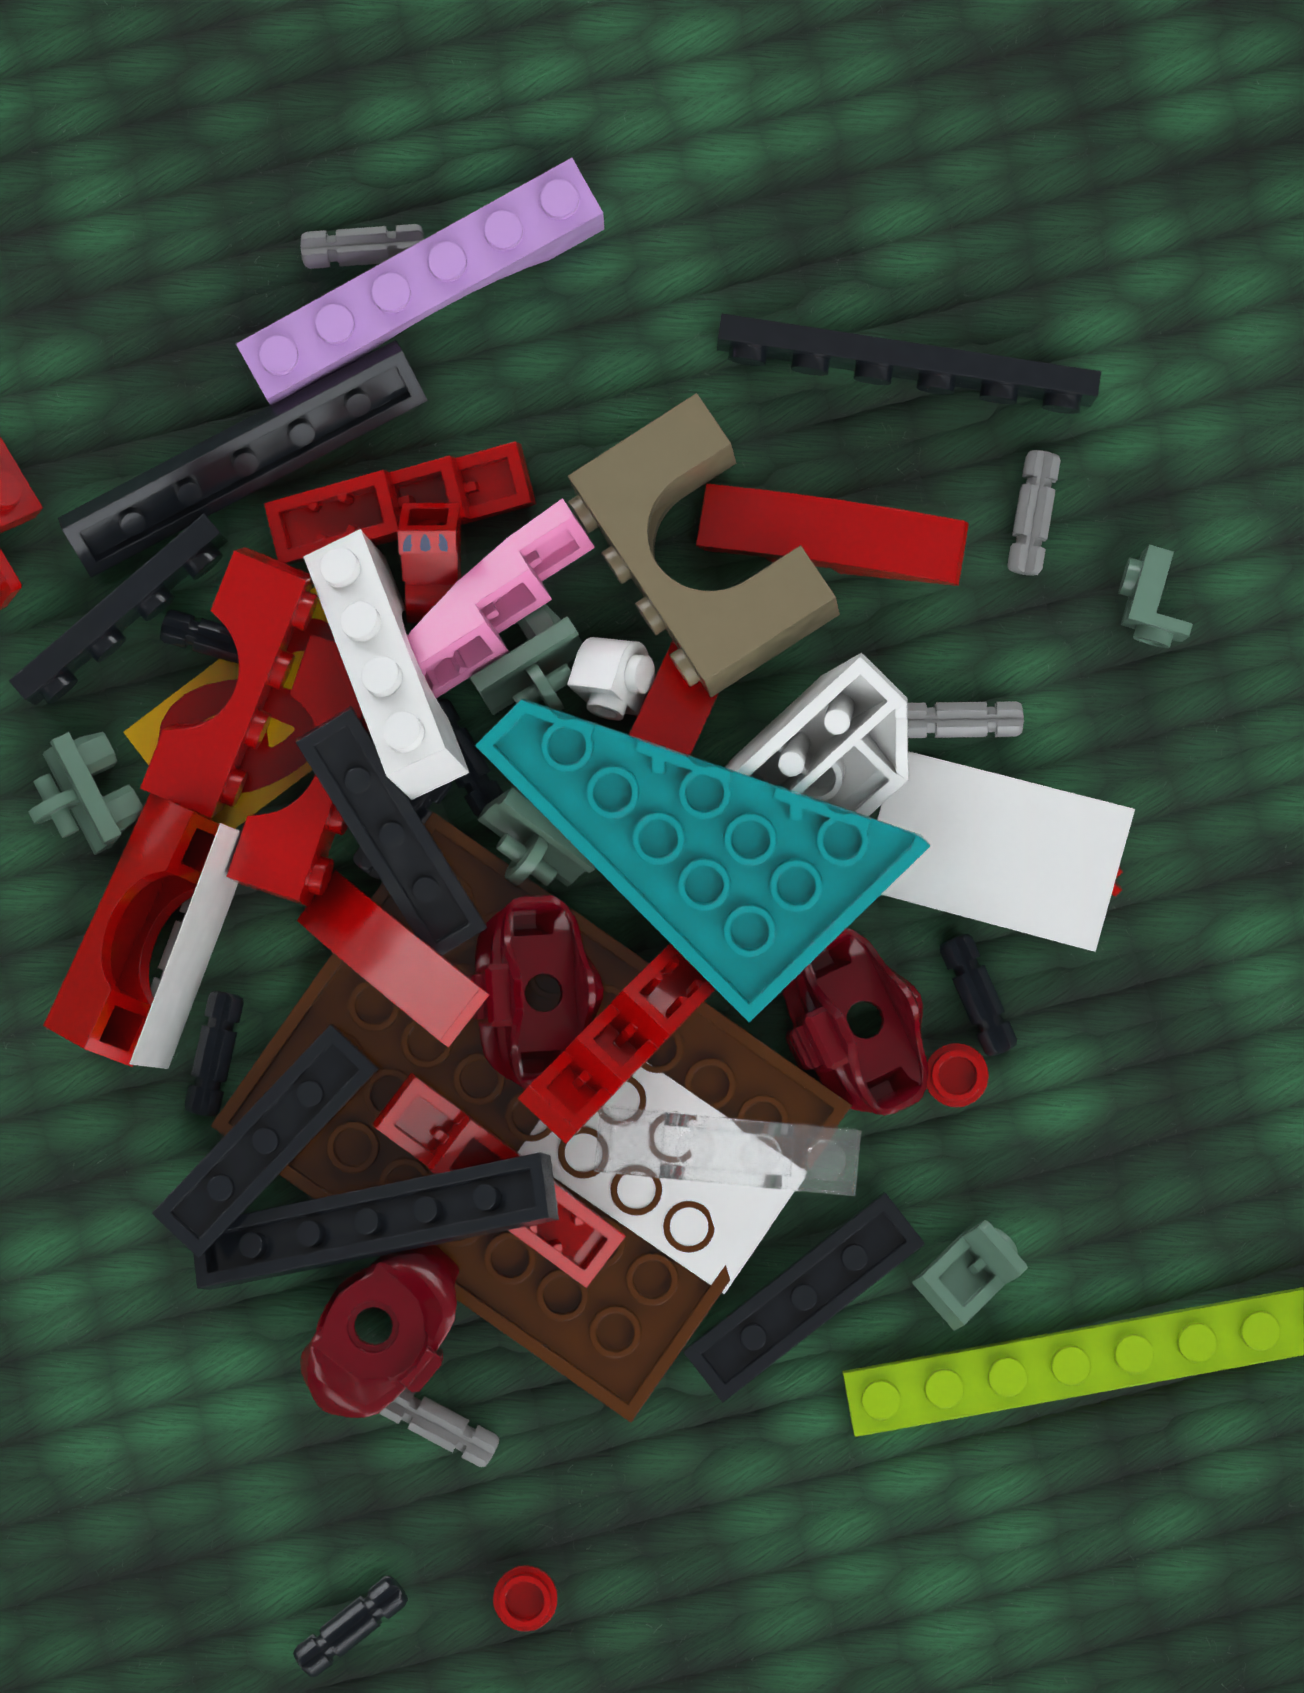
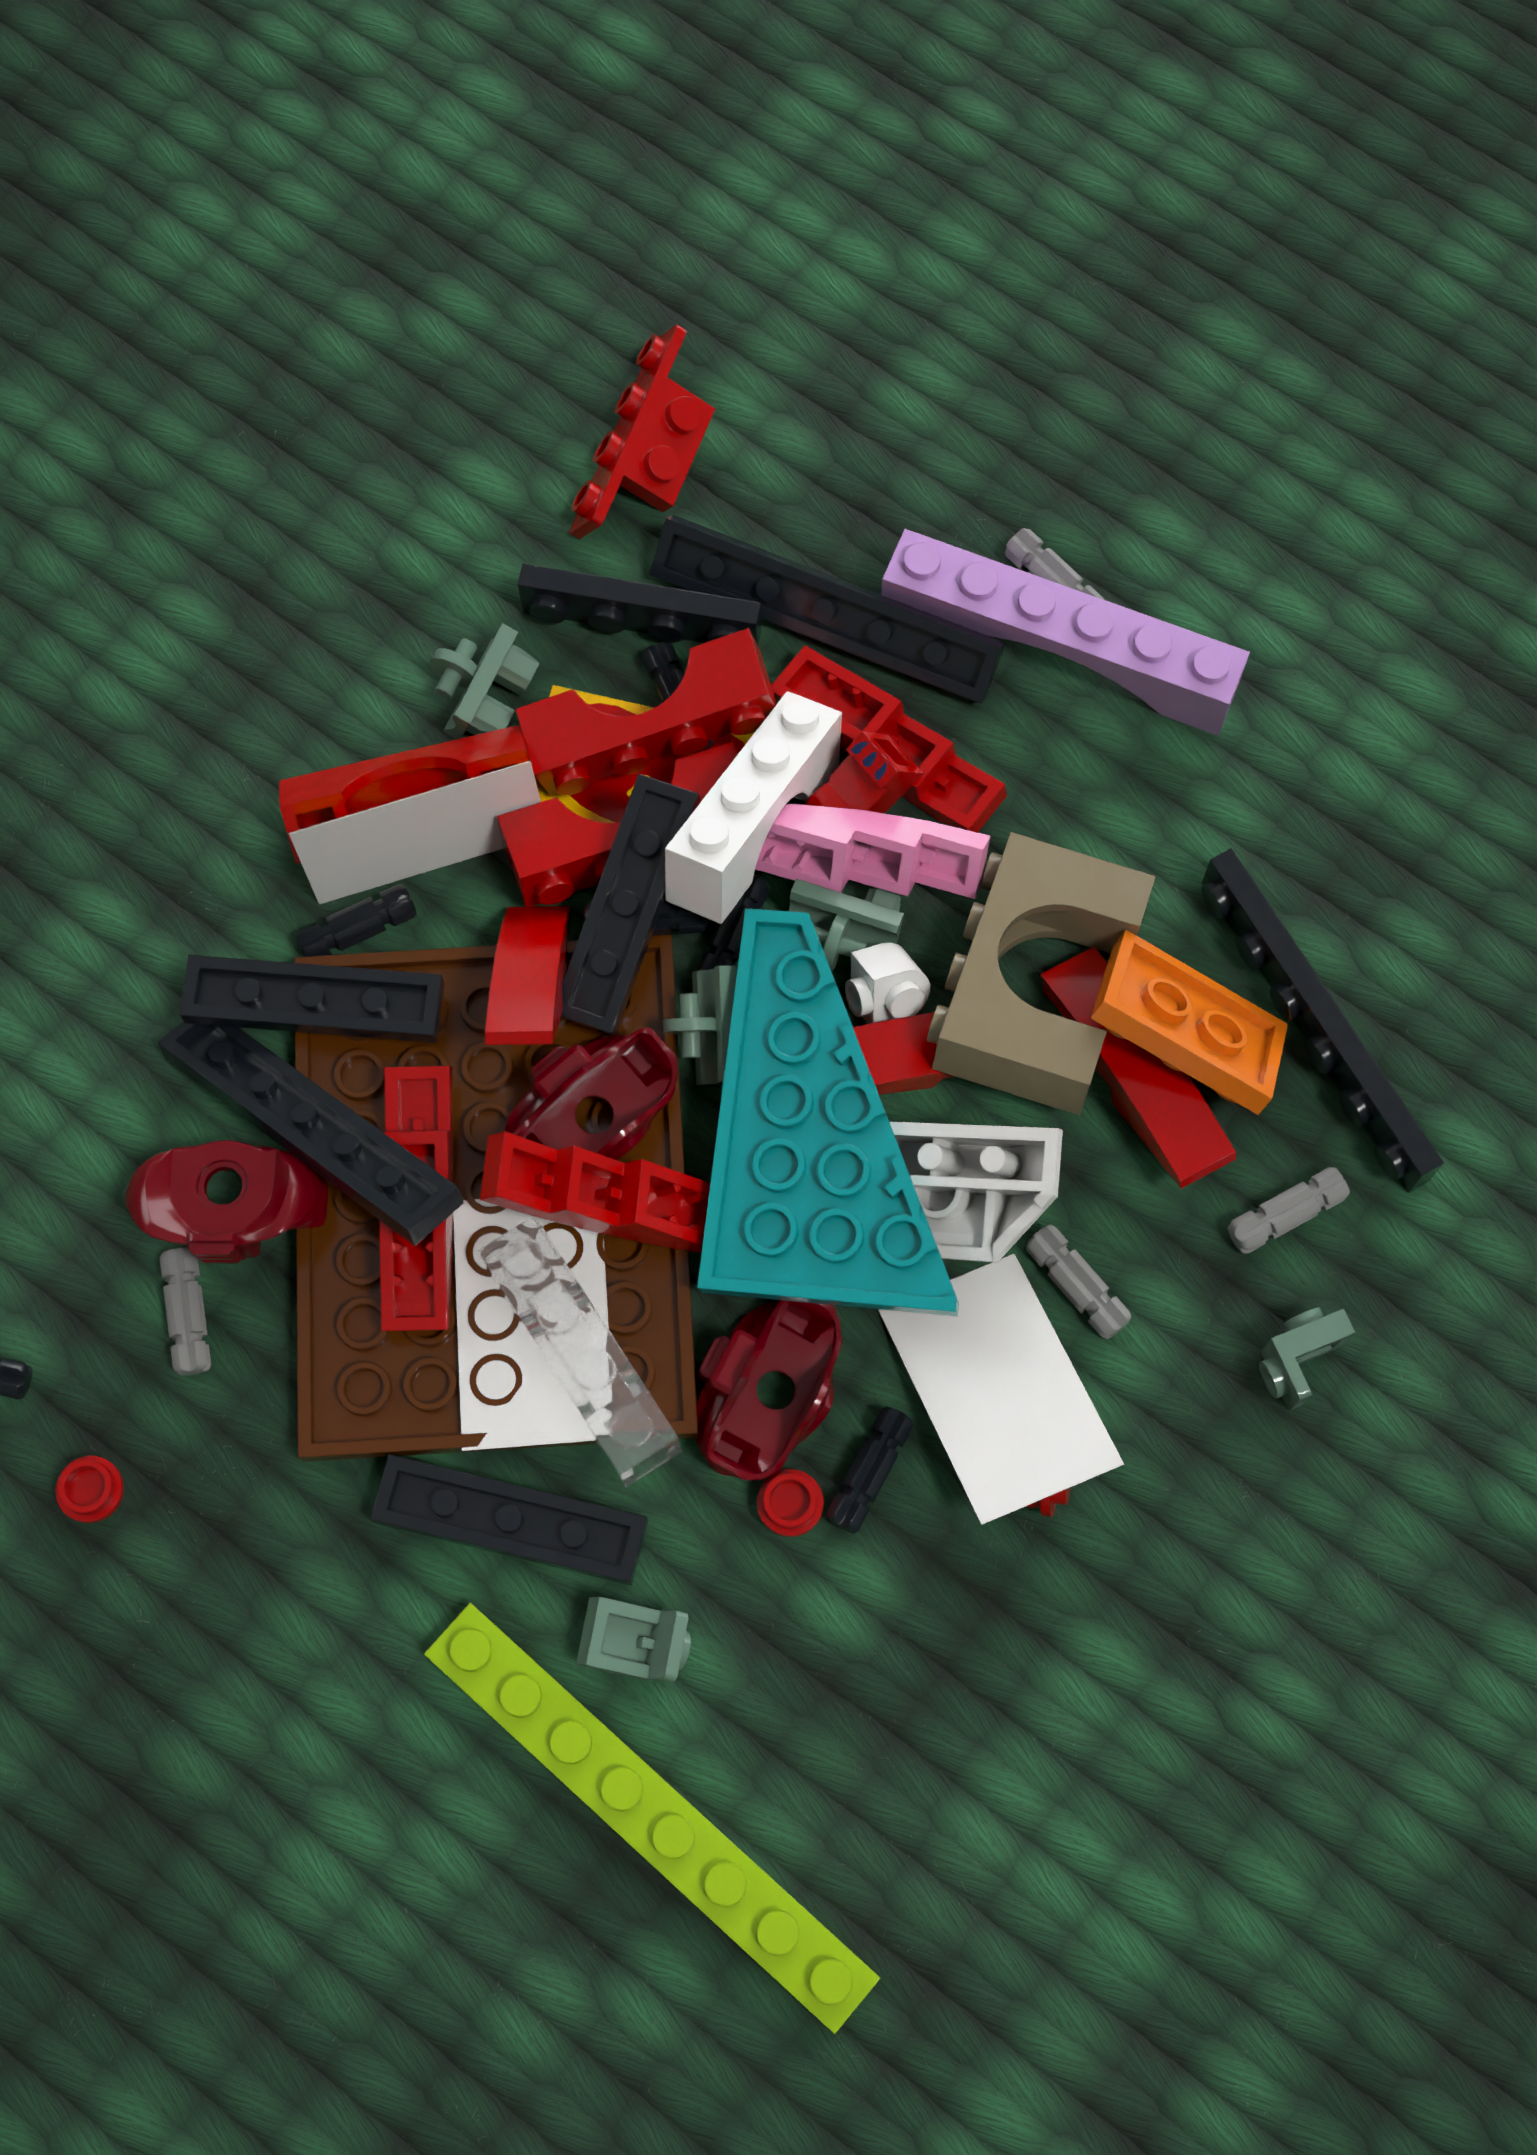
camera: 50 degrees right, 15 degrees down
none -> orange plate [1091,930,1288,1115]

